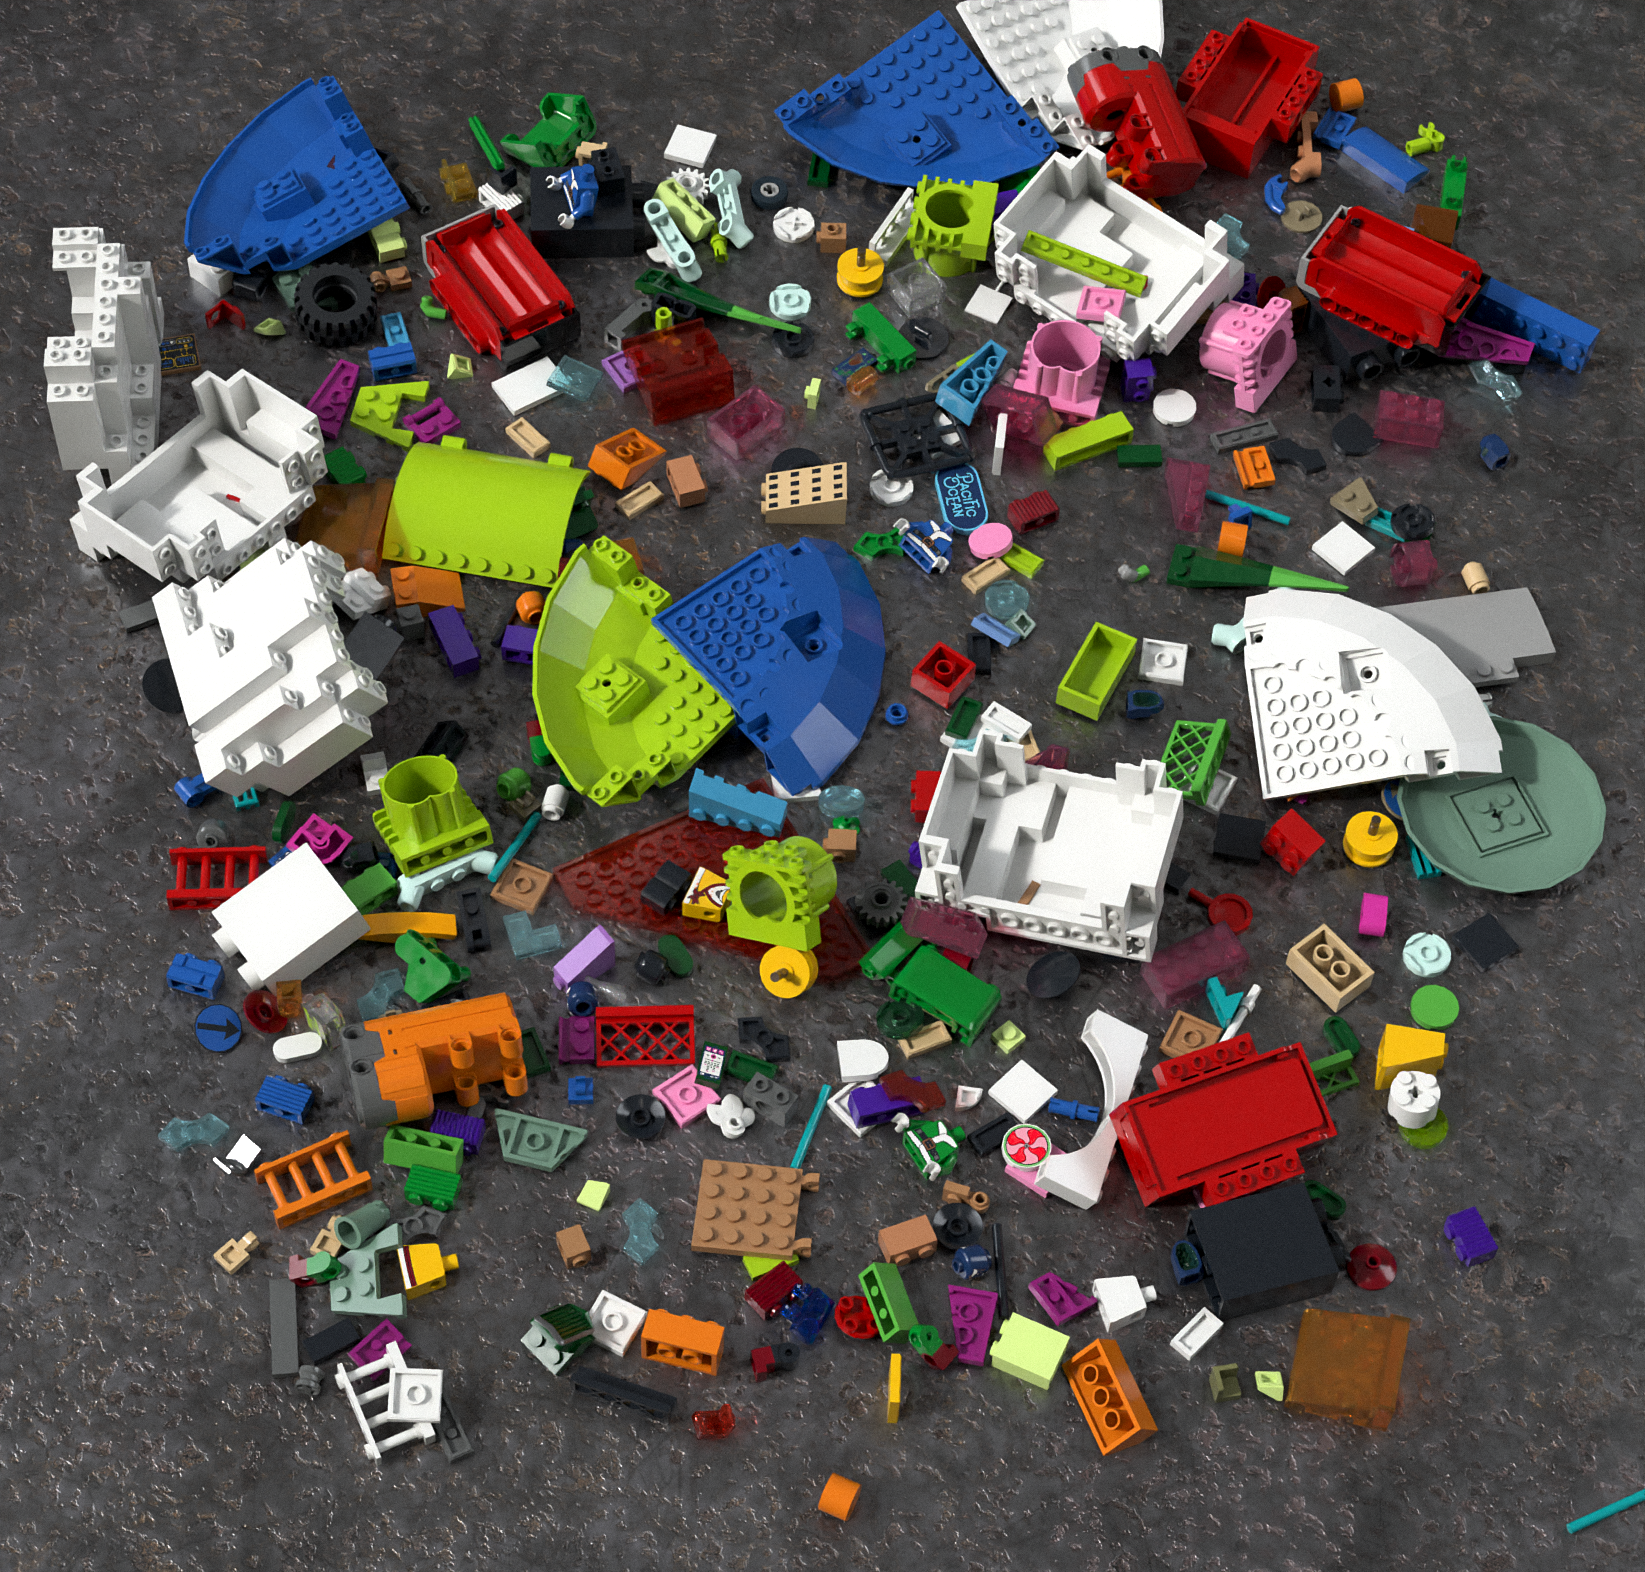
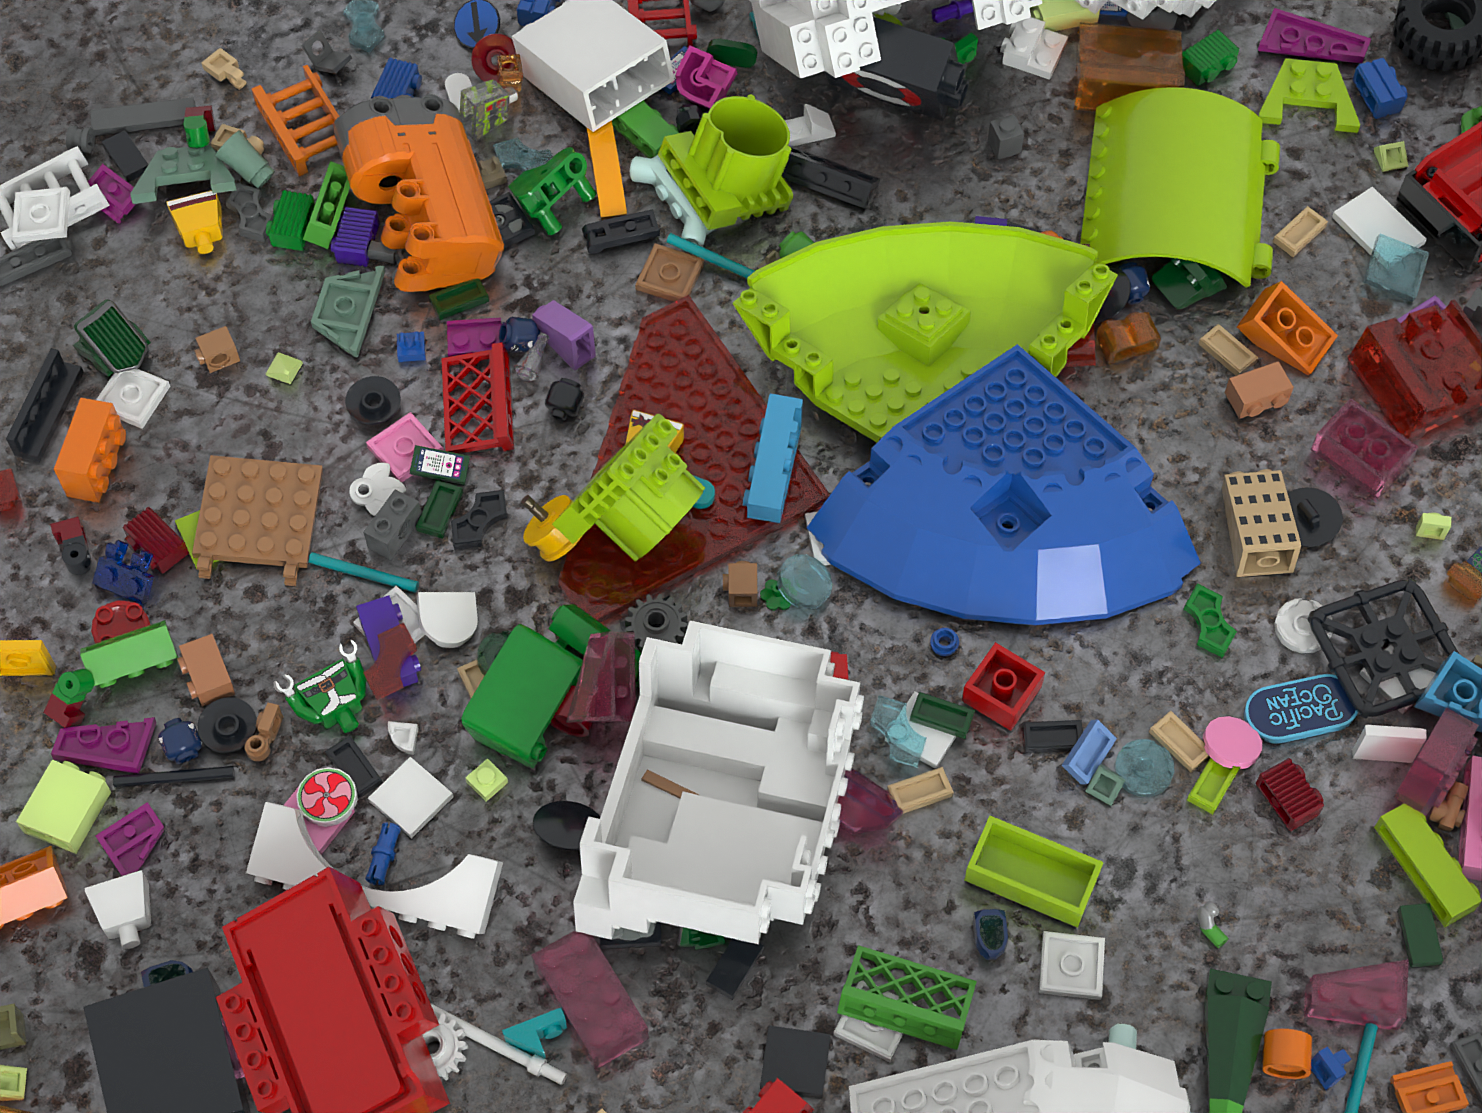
camera: 90 degrees right, 5 degrees up
white plate [328,567,392,620] -> none
dark azure plate [380,312,410,347] -> none
orange slope [390,566,466,617] -> none
magenta plate [403,397,461,444] -> none
dark purple brick [428,605,482,678] -> none
clear light blue tile [503,910,562,960] -> none
clear light blue tile [622,1197,659,1266] -> none
black brick [640,860,692,916] -> none
dark green tile [658,935,693,978] -> none
torso [893,518,954,574] -> none
white tile [980,701,1032,744] -> none
medium nougat tile [1158,1010,1223,1058] -> none
white tile [1170,1307,1224,1361] -> none
red piece [1188,887,1253,936] -> none

